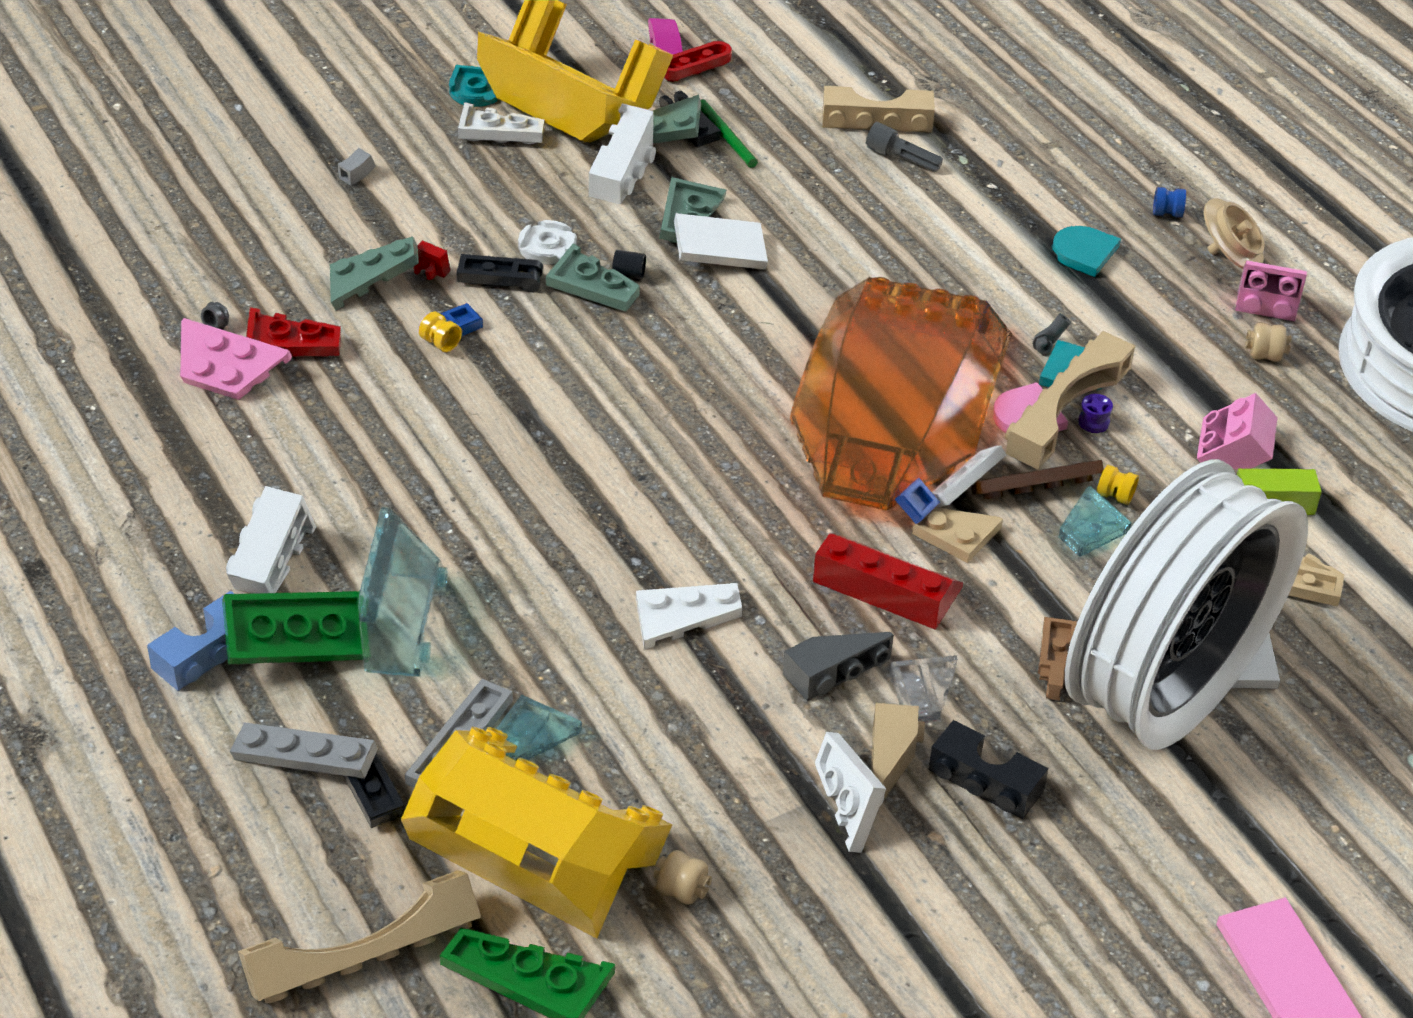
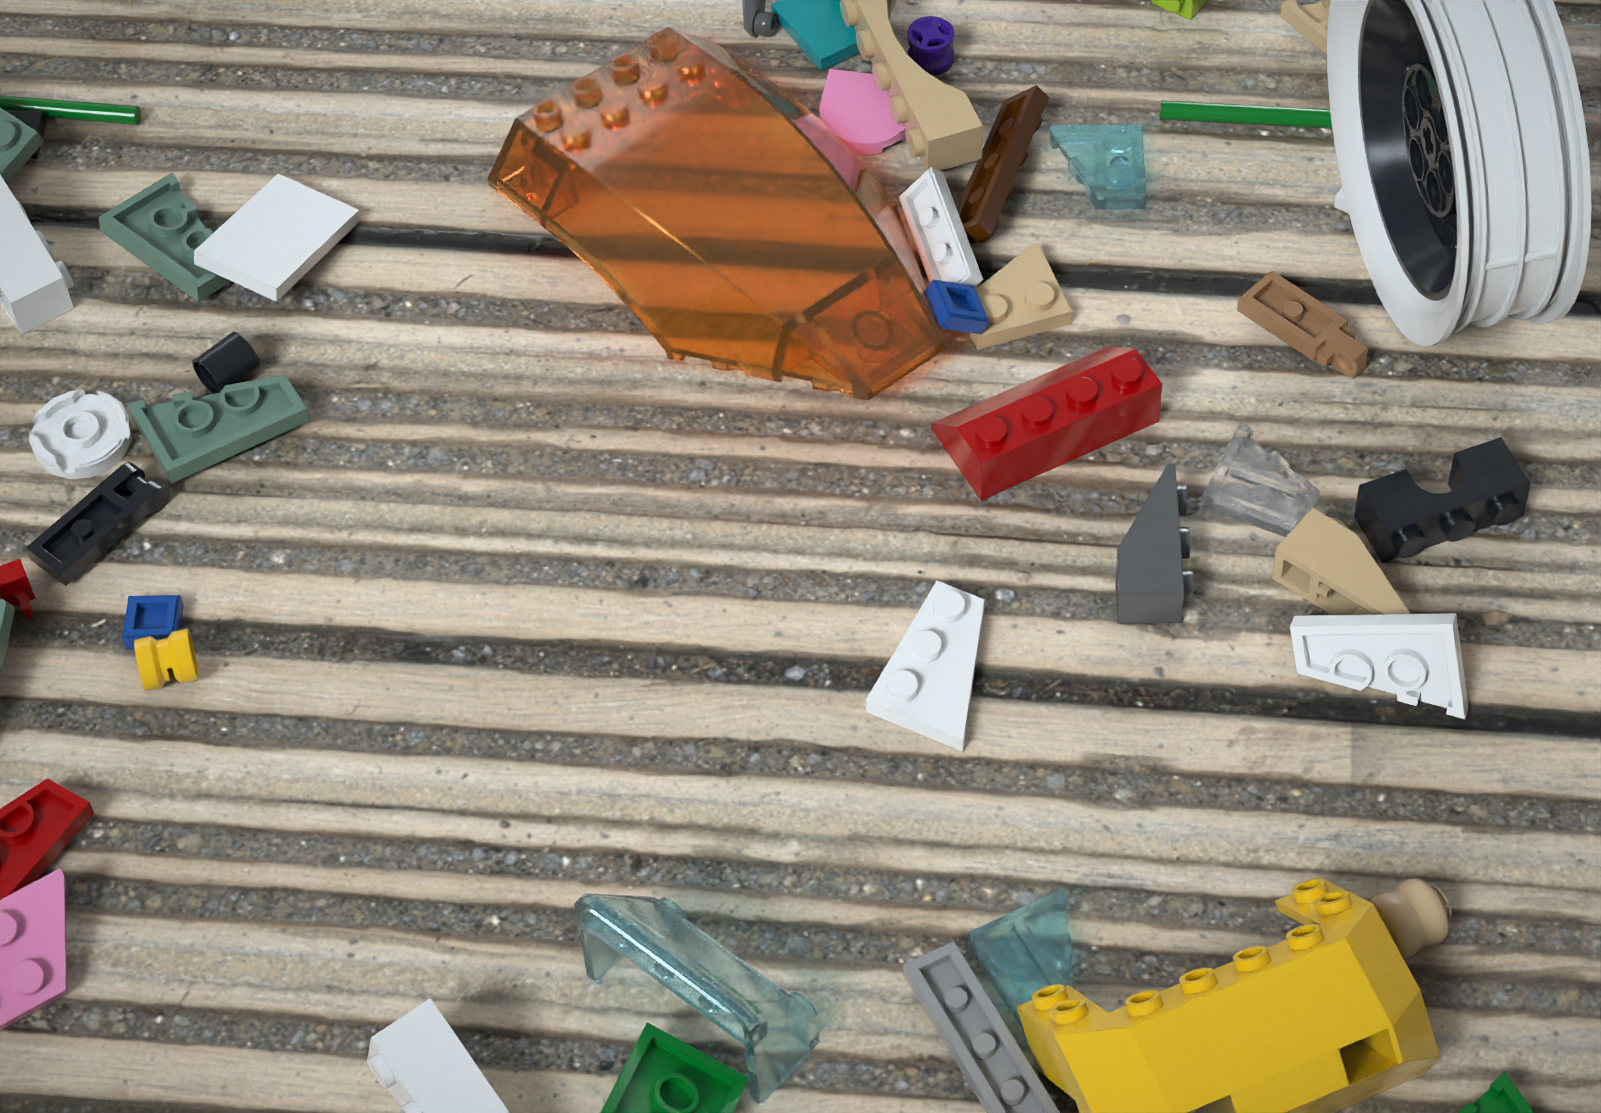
camera: 50 degrees left, 10 degrees up
yellow wheel [1097,464,1139,506] -> none

